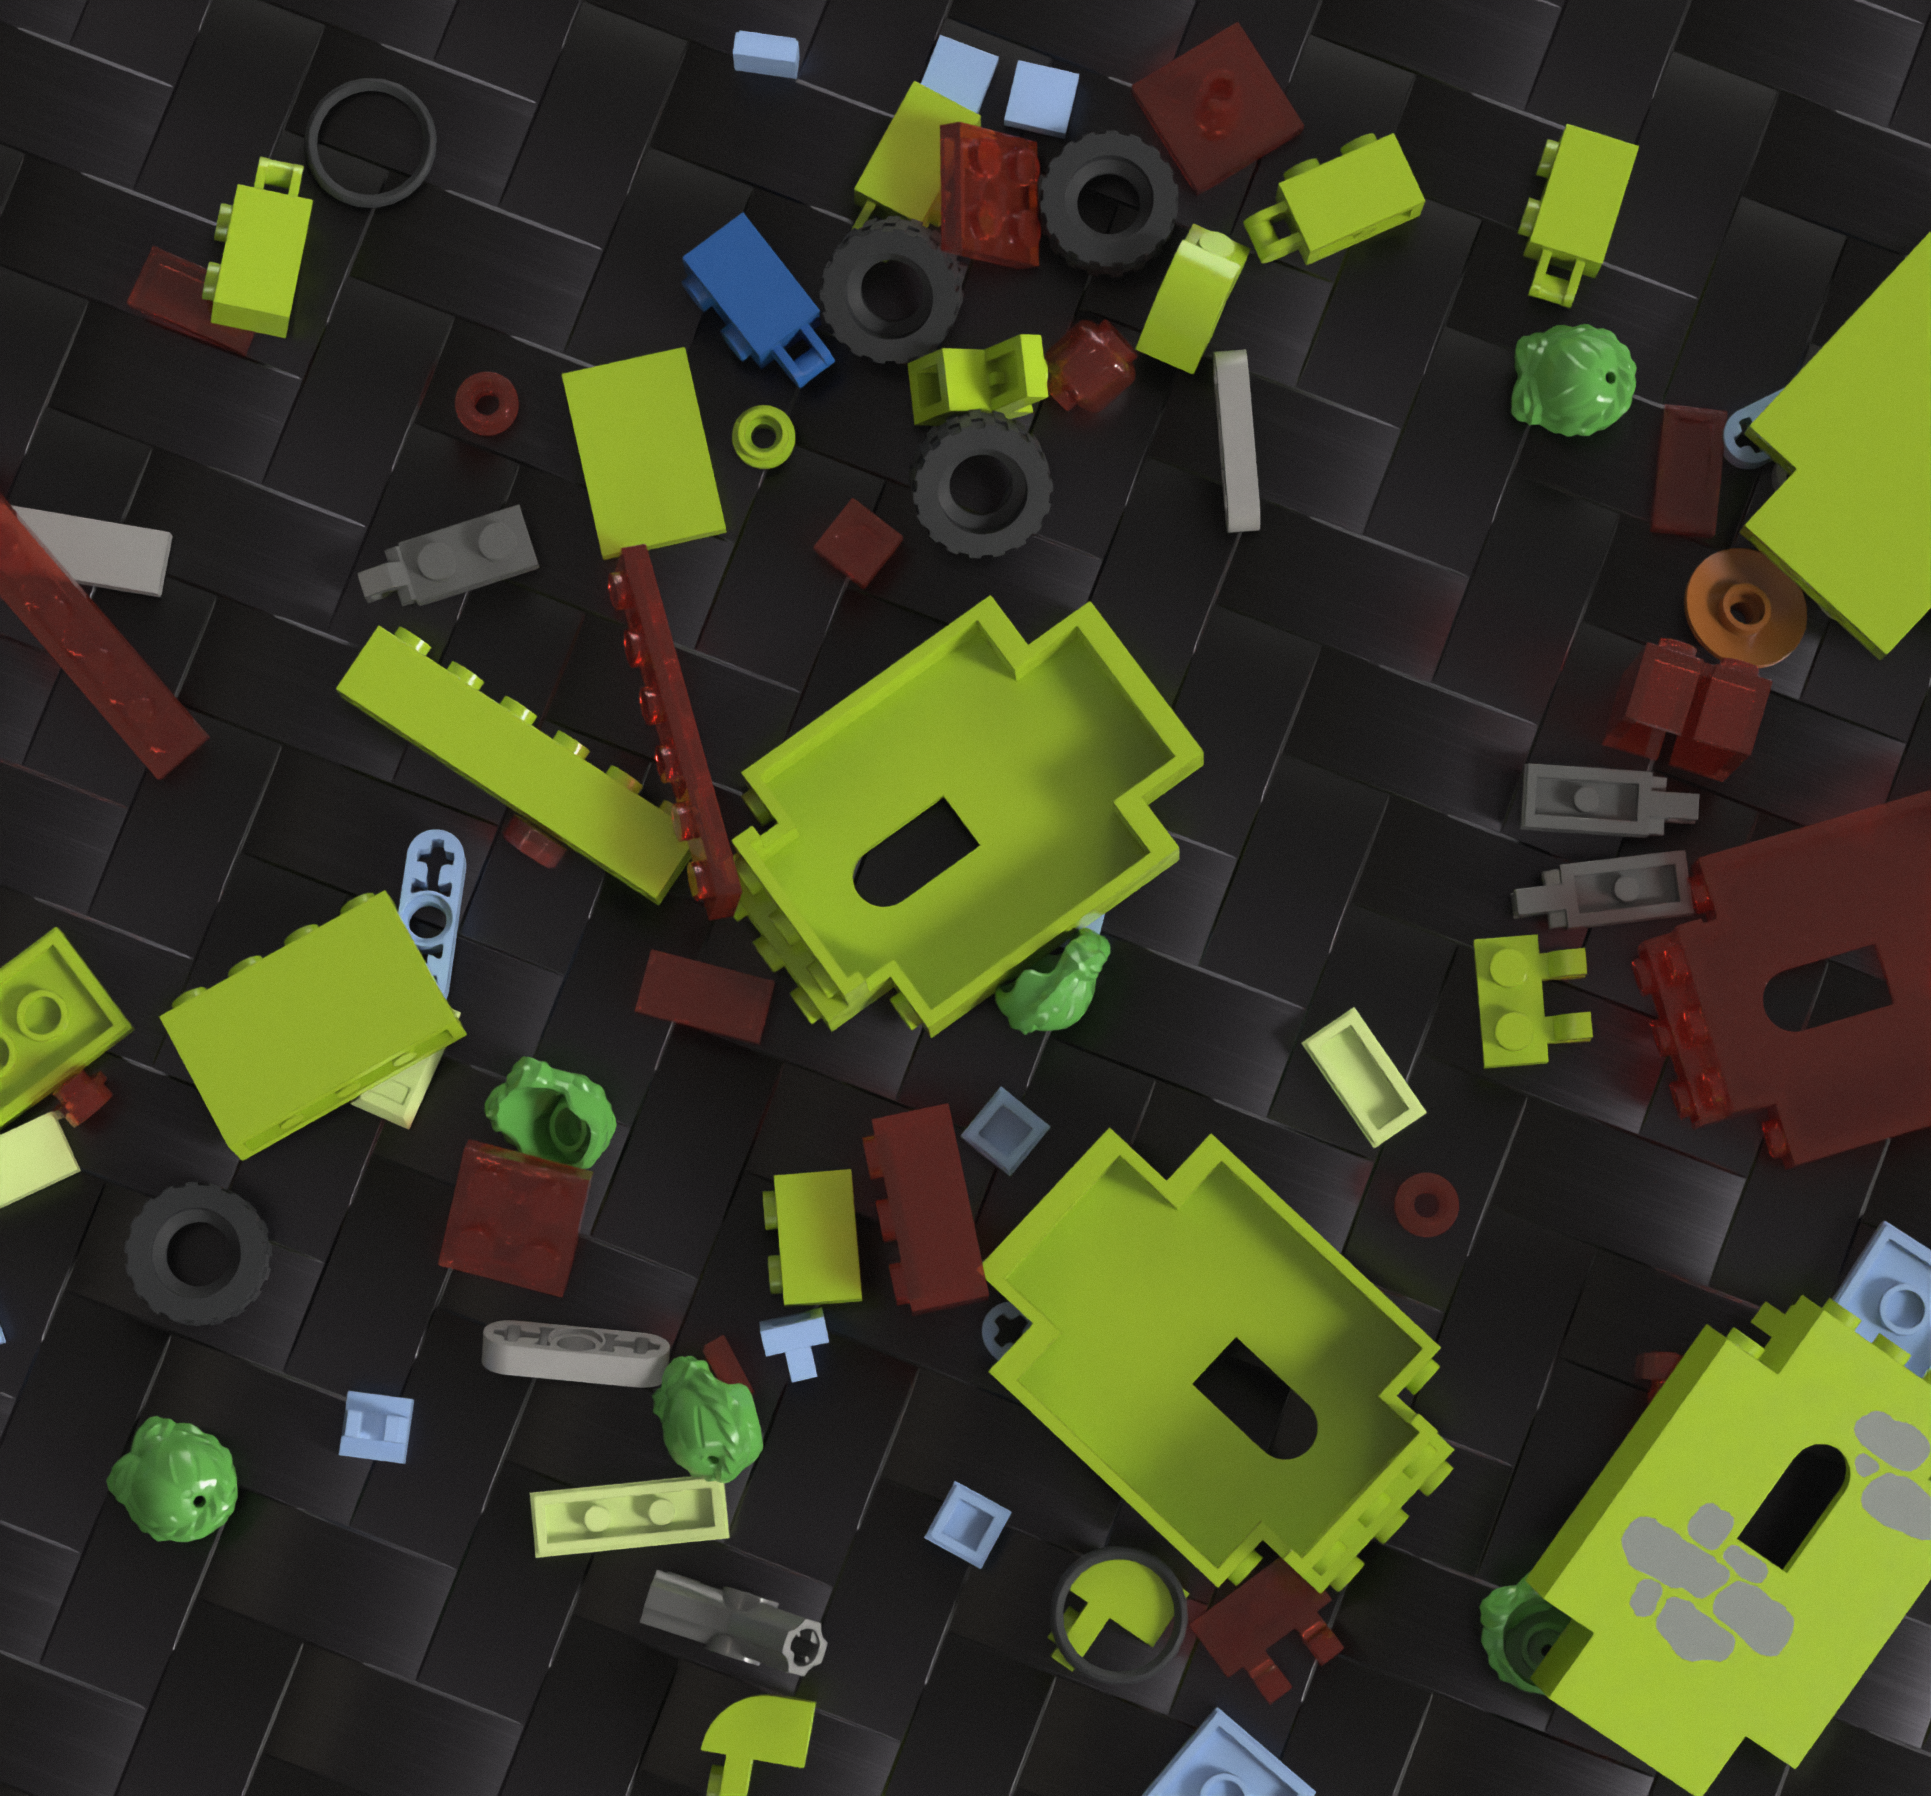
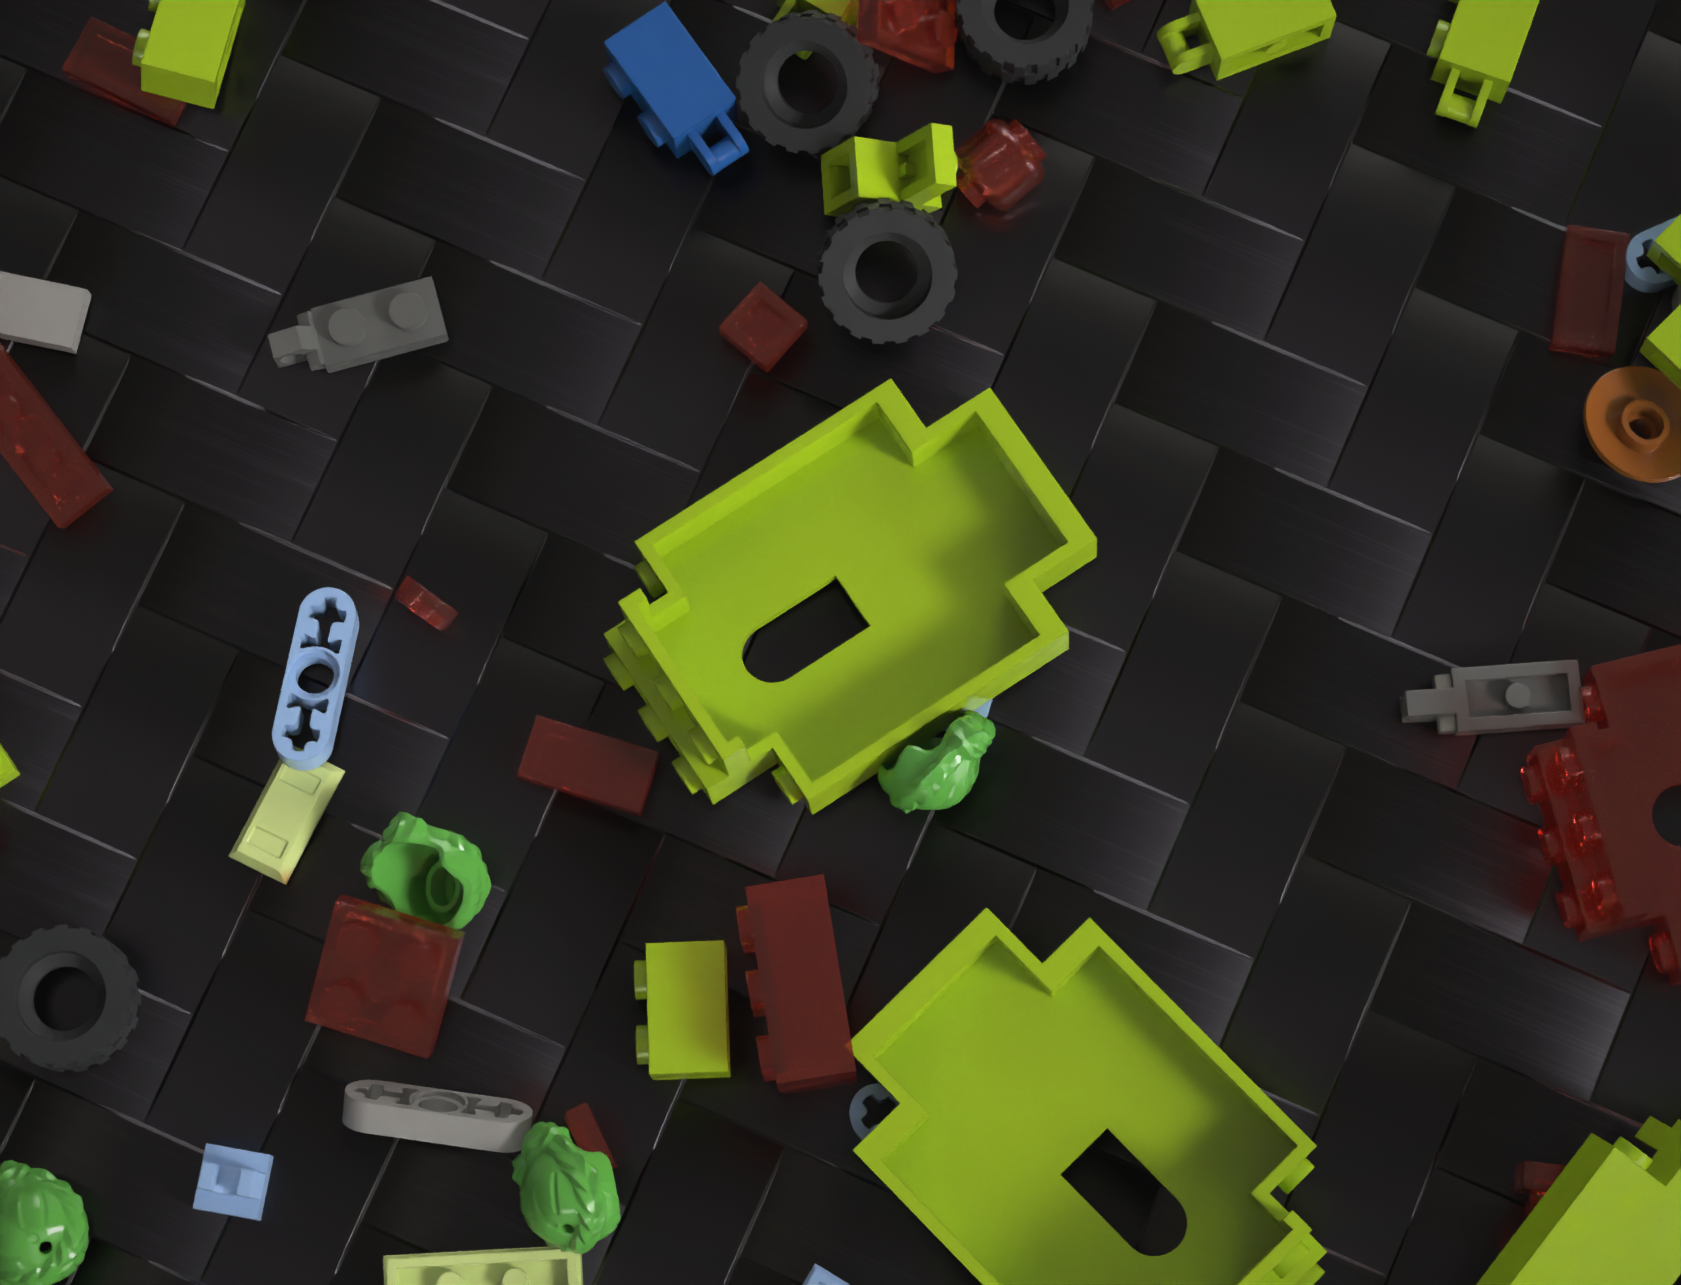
camera: 10 degrees right, 5 degrees down
lime panel [159,890,467,1161] -> none
lime brick [336,626,701,906] -> none
clear red plate [455,372,519,436] -> none
lime tile [562,347,727,560] -> none
clear red plate [608,544,742,920] -> none
lime plate [732,405,795,469] -> none
light blue tile [759,1307,829,1382] -> none
light blue tile [960,1087,1050,1178] -> none
lime brick [1136,224,1251,374] -> none
light grey beam [1213,349,1260,533] -> none
yellowish green tile [1301,1007,1427,1149] -> none
clear red plate [1394,1173,1459,1237] -> none
lime plate [1473,934,1593,1069] -> none
bright green hair [1511,324,1637,437] -> none
dark grey hinge [1519,763,1699,838] -> none
clear red piece [1601,638,1773,782] -> none

